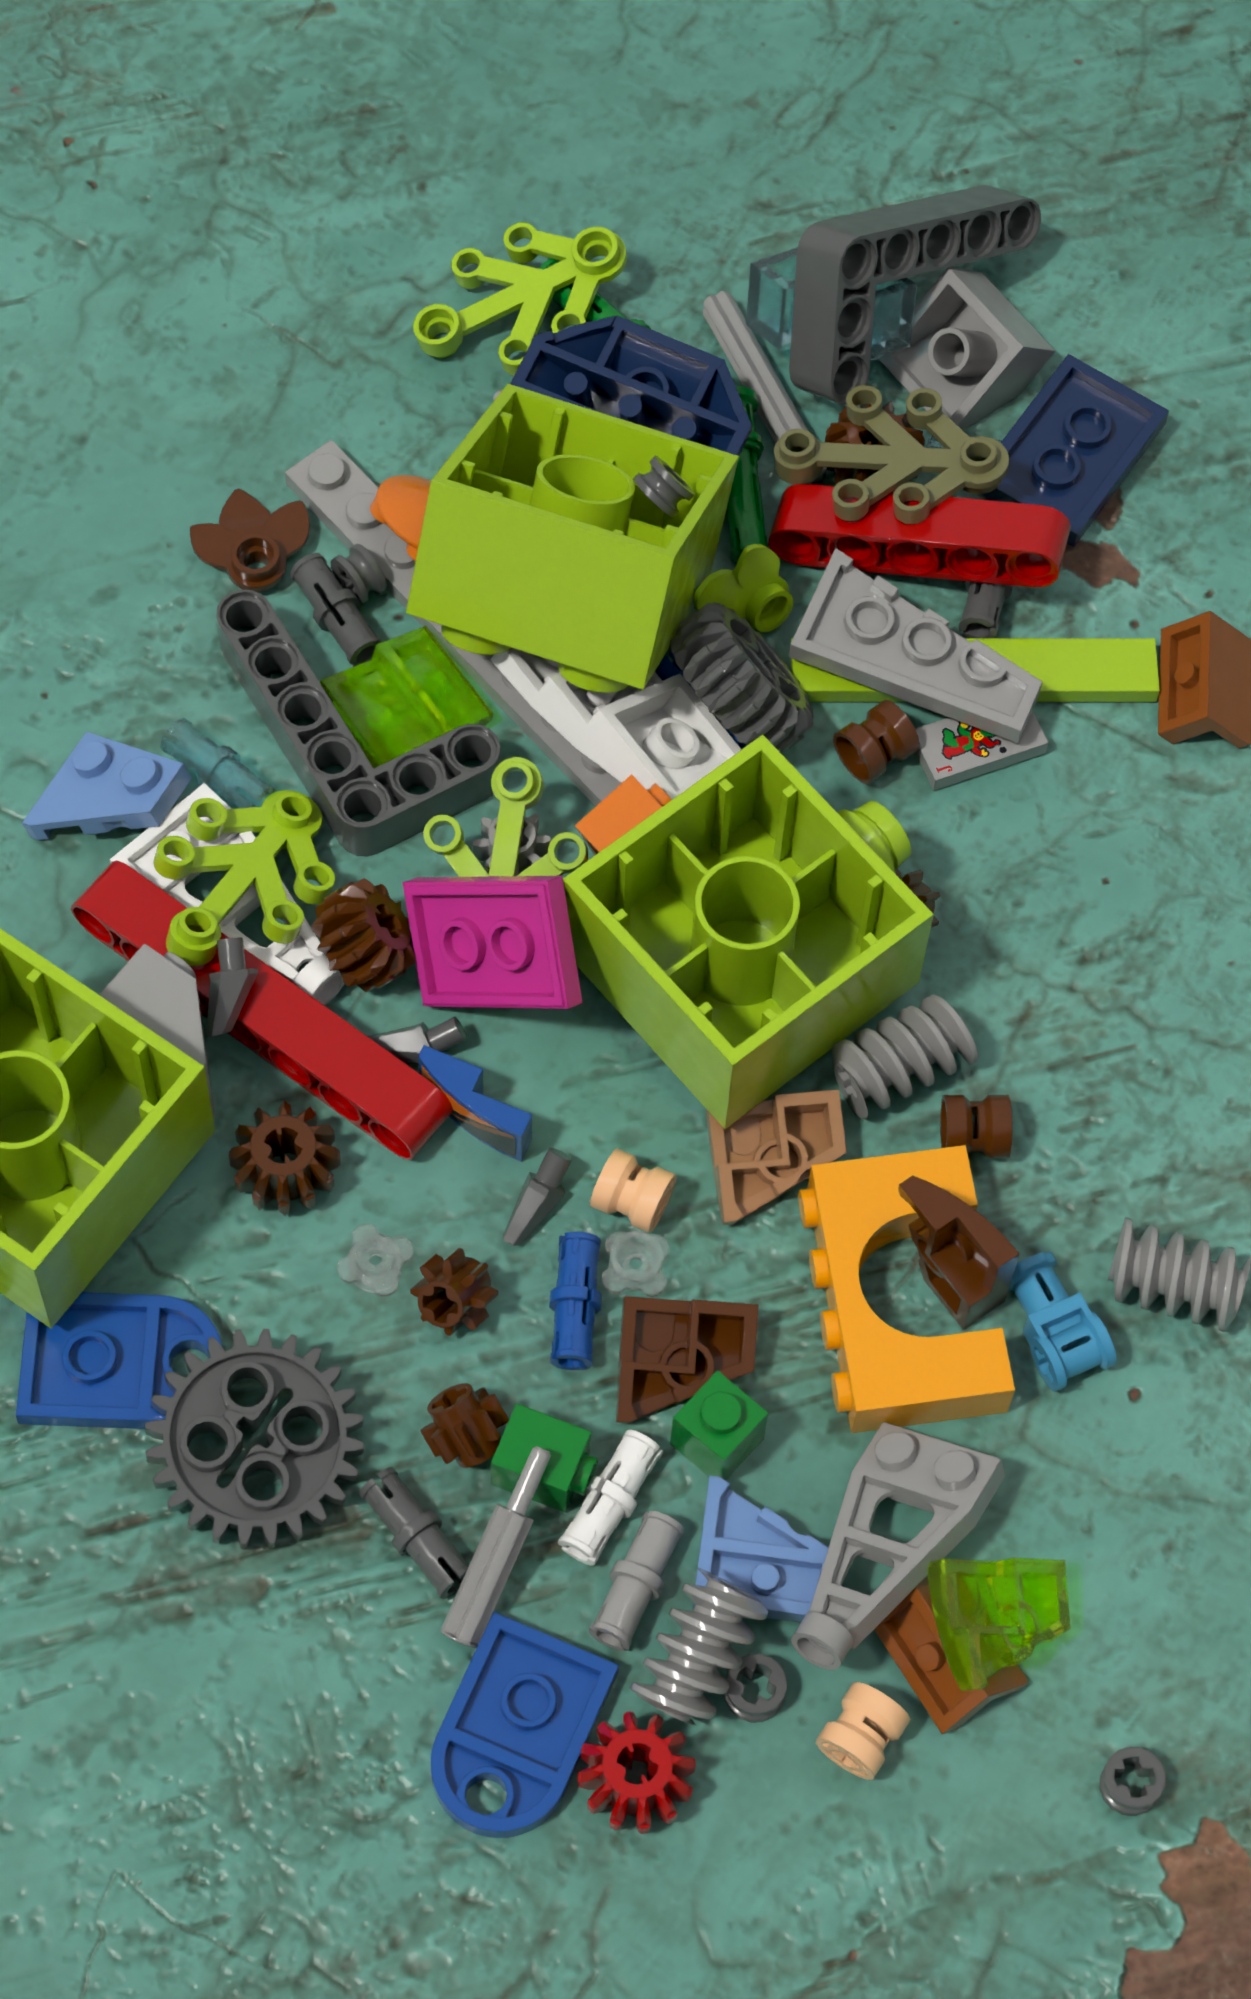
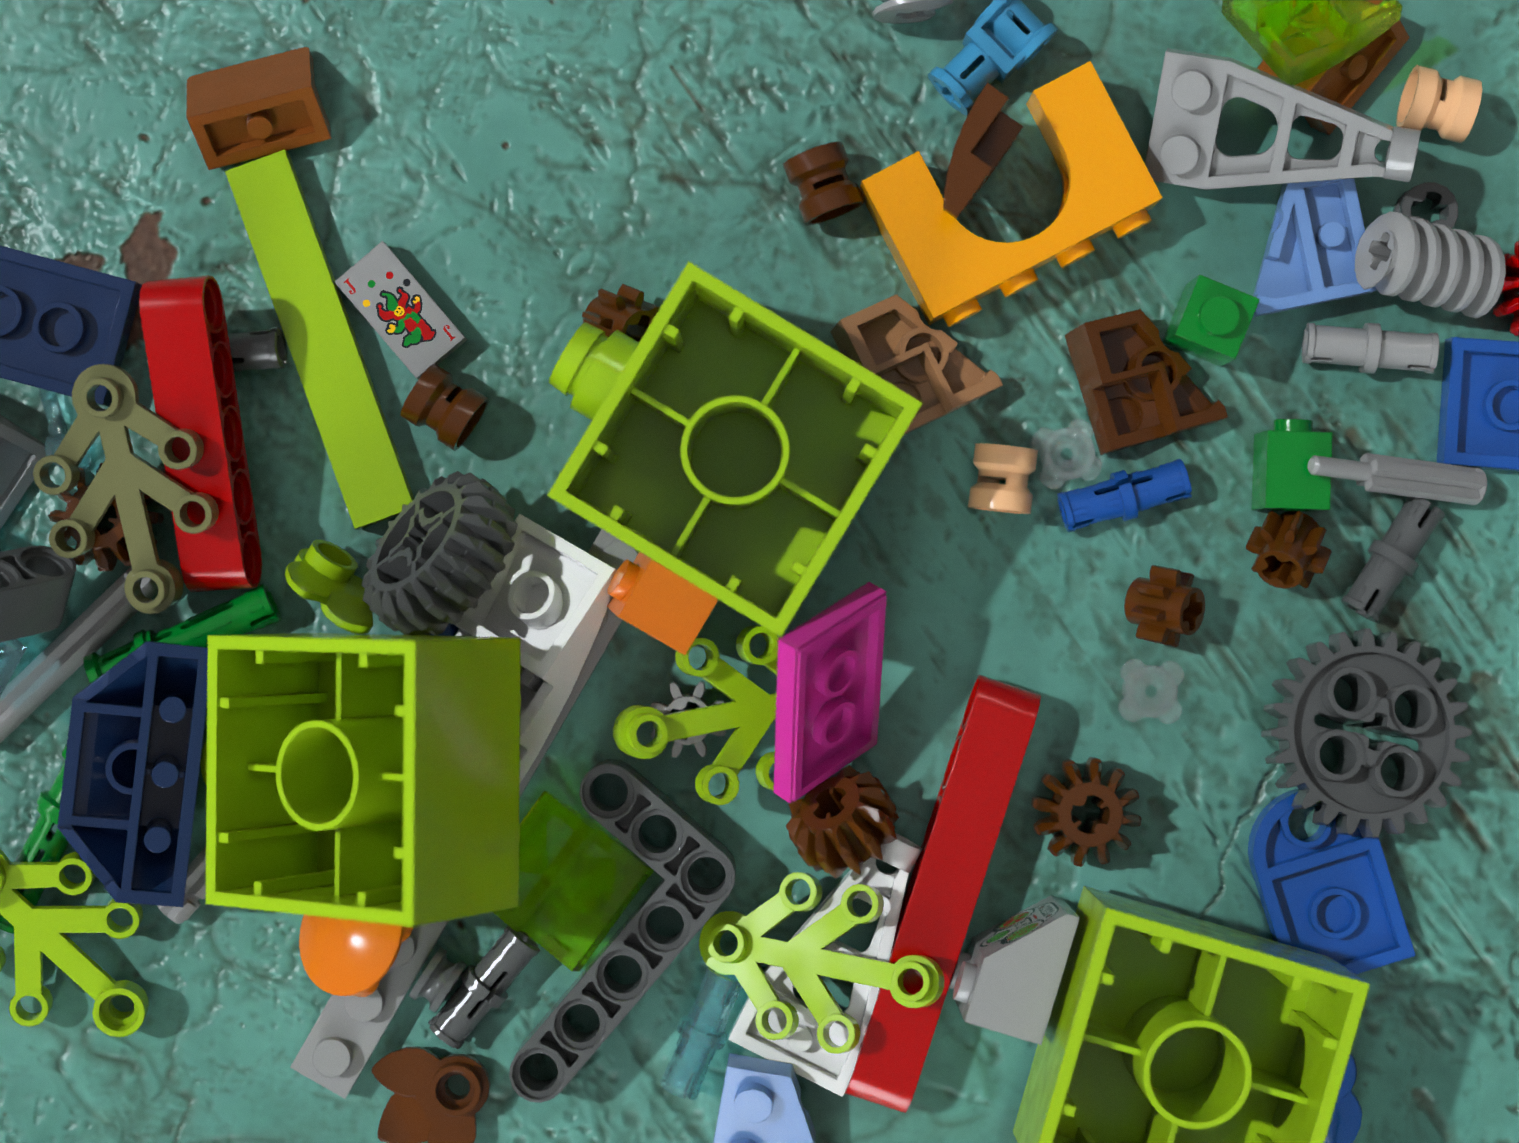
camera: 105 degrees left, 25 degrees up
dark grey bar [206,937,258,1038] -> none
dark grey bar [367,1017,467,1063] -> none
blue slope [418,1045,532,1162] -> none
dark grey bar [503,1148,572,1246] -> none
white pin [558,1430,663,1566] -> none
dark grey bush [633,455,695,518] -> none
light grey wing [789,548,1042,743] -> none
light grey piece [832,994,979,1119] -> none

